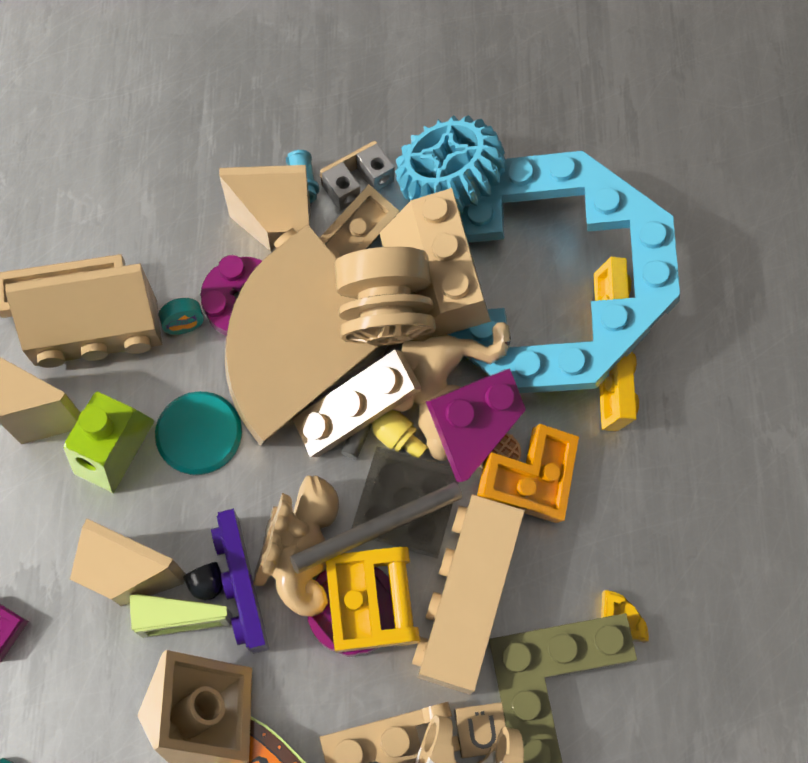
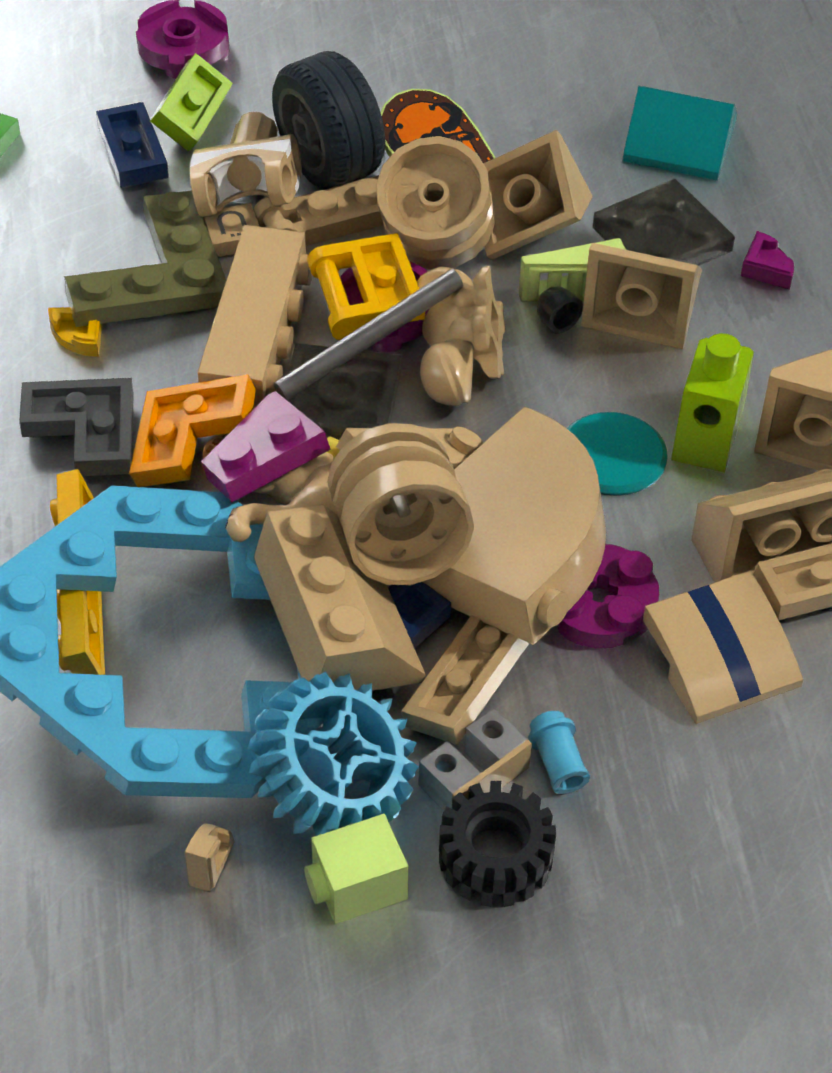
camera: 175 degrees right, 20 degrees down
teal tile [158,298,204,335] -> none
dark purple tile [211,508,270,654] -> none
tan slope [219,165,311,251] -> none
none -> dark grey plate [19,378,134,476]
none -> tan tile [185,823,235,892]
none -> yellowish green brick [304,814,409,924]
none -> tan wheel [376,136,495,270]
none -> black tyre [439,781,556,907]
none -> clear smoke plate [592,179,735,266]
none -> tan slope [643,571,803,724]

